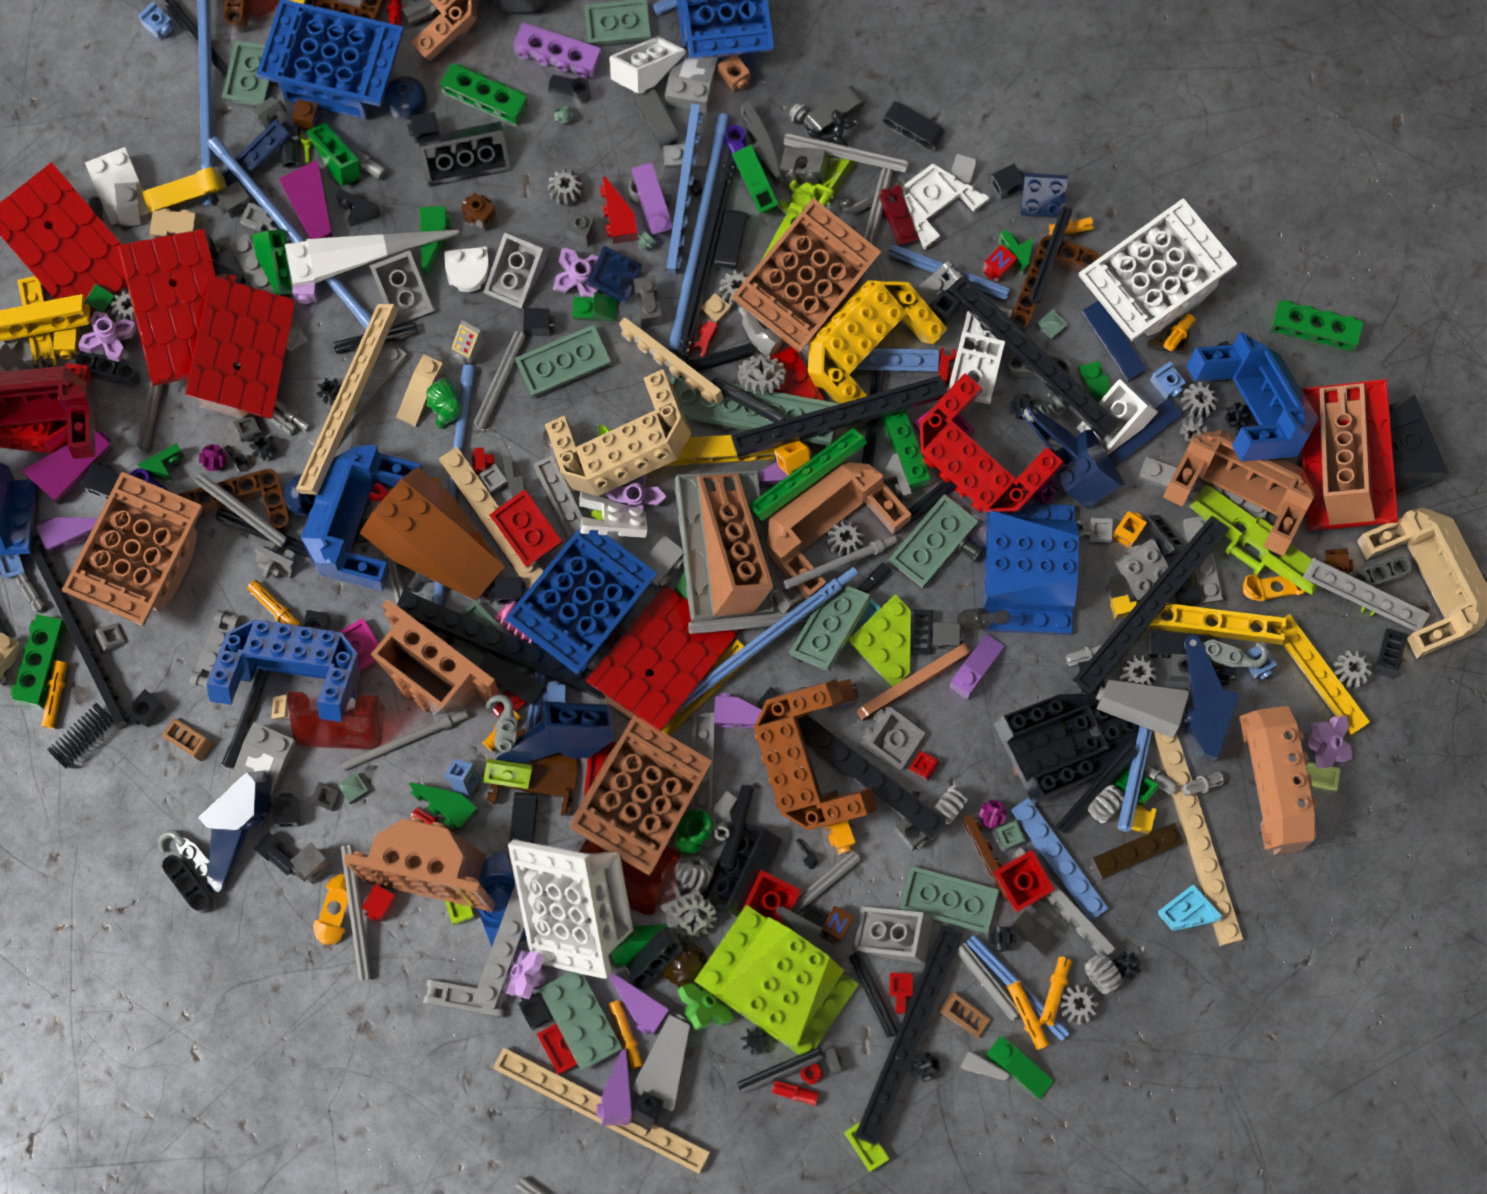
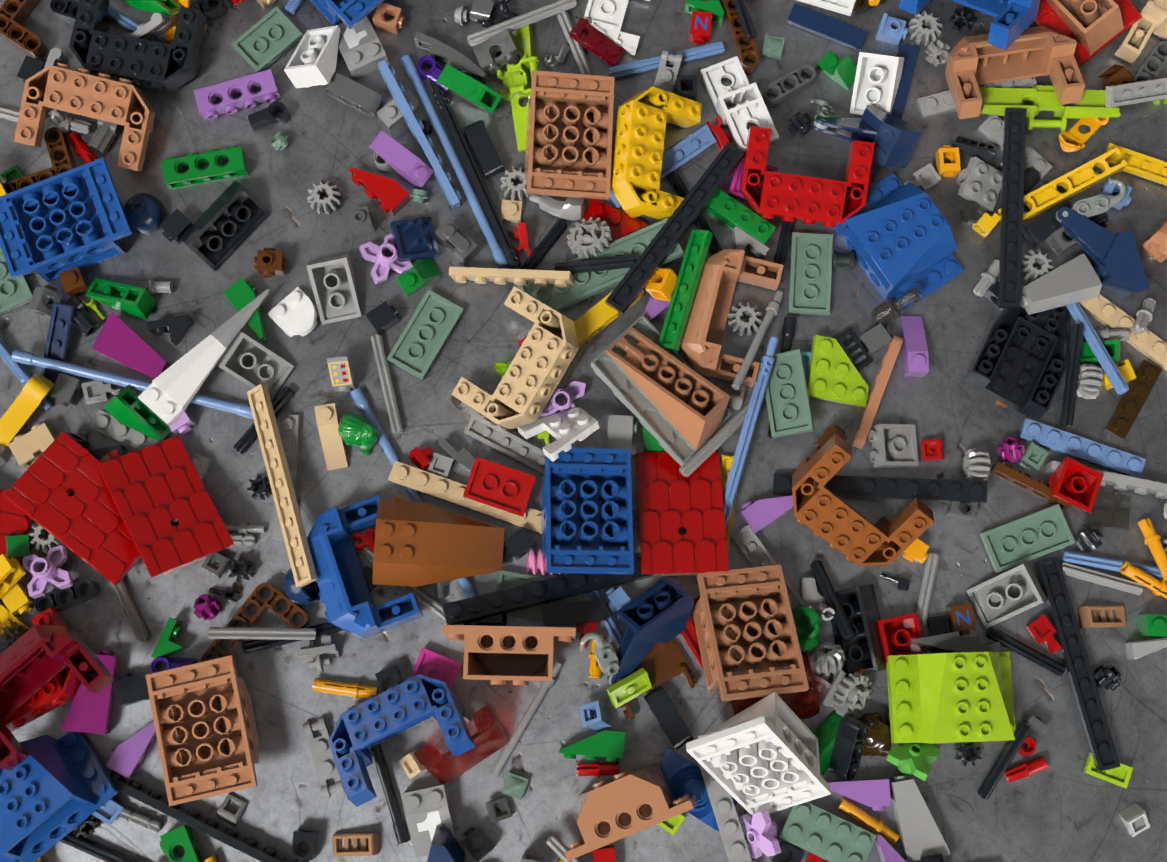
camera: 35 degrees left, 5 degrees up
black plate [949,276,1120,440] -> none

